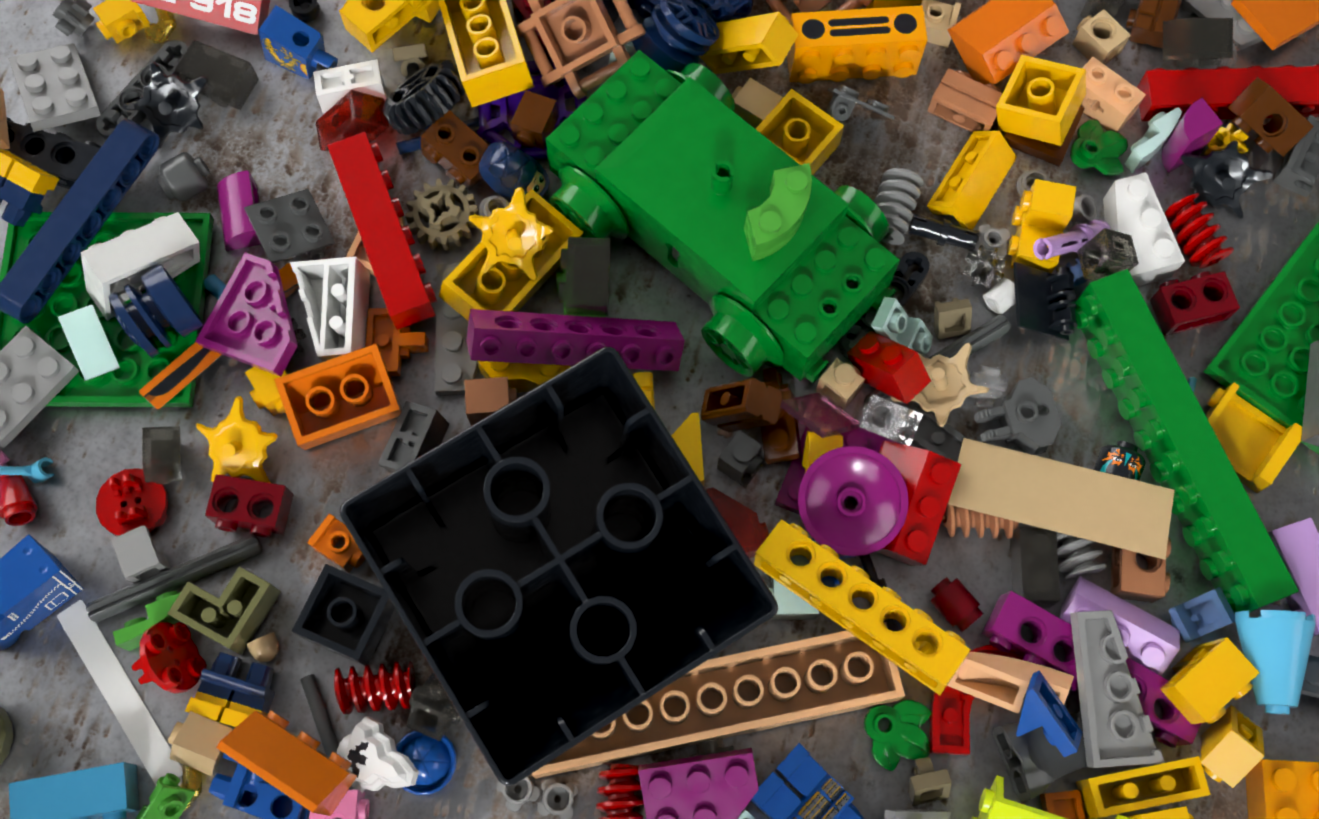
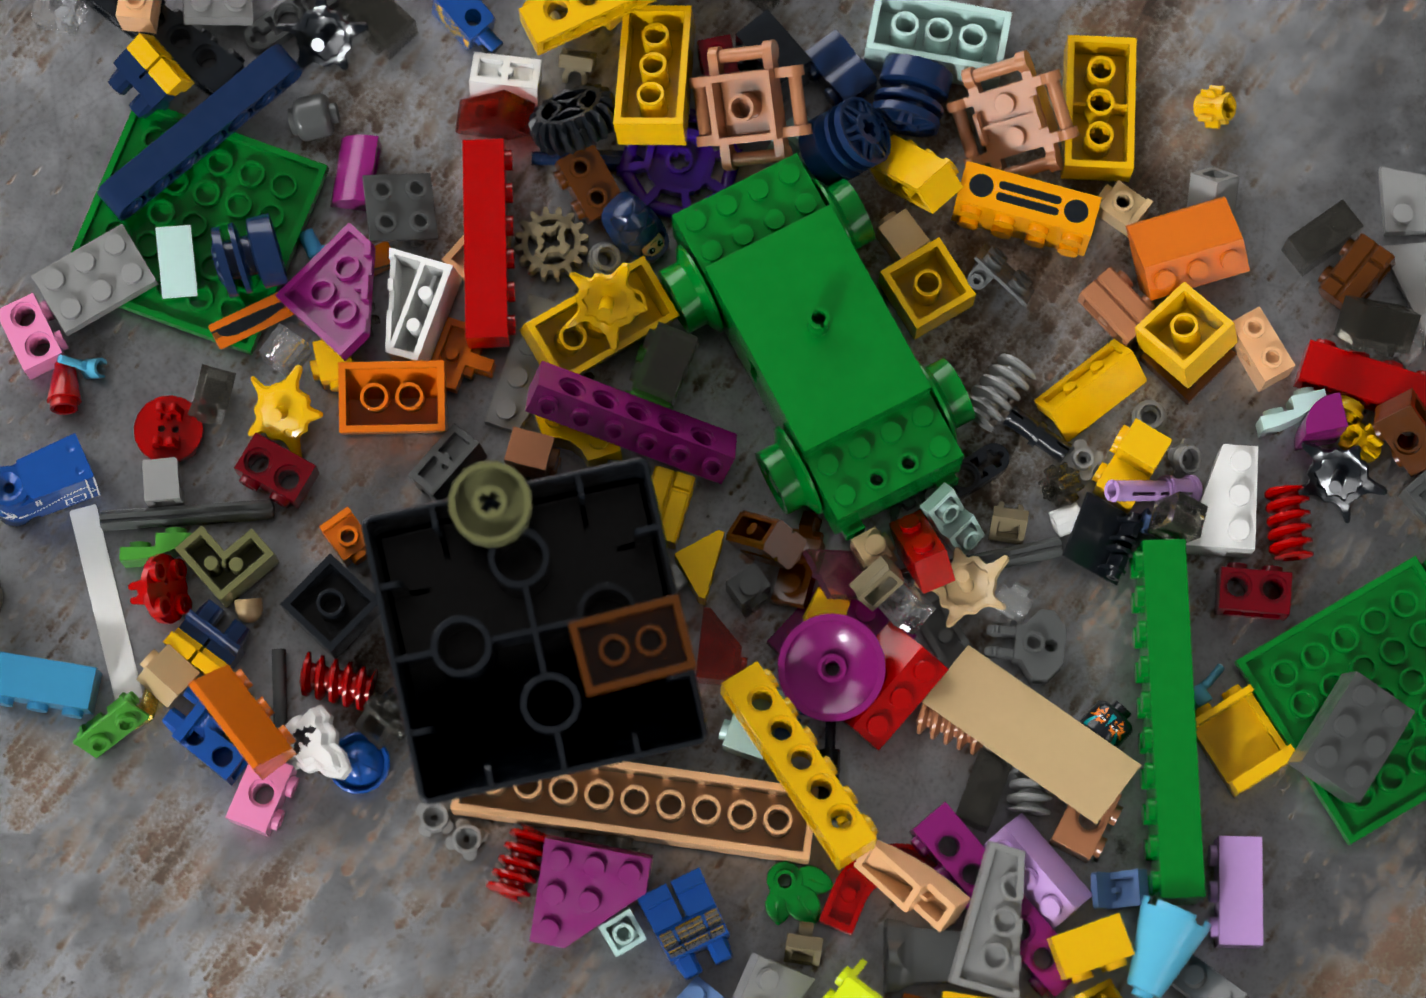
camera: 20 degrees right, 5 degrees up
white wedge [81,212,200,321] -> none
reddish brown brick [510,90,559,150] -> none
bright green brick [744,163,812,261] -> none
dark red brick [930,577,984,632] -> none
blue slope [1016,670,1083,757] -> none
green plate [1070,119,1128,176] -> none
tan brick [1072,9,1131,65] -> none
none -> clear brick [259,323,312,377]
none -> olive wheel [449,461,533,548]
none -> reddish brown brick [568,594,697,698]
none -> dark tan piece [849,555,905,611]

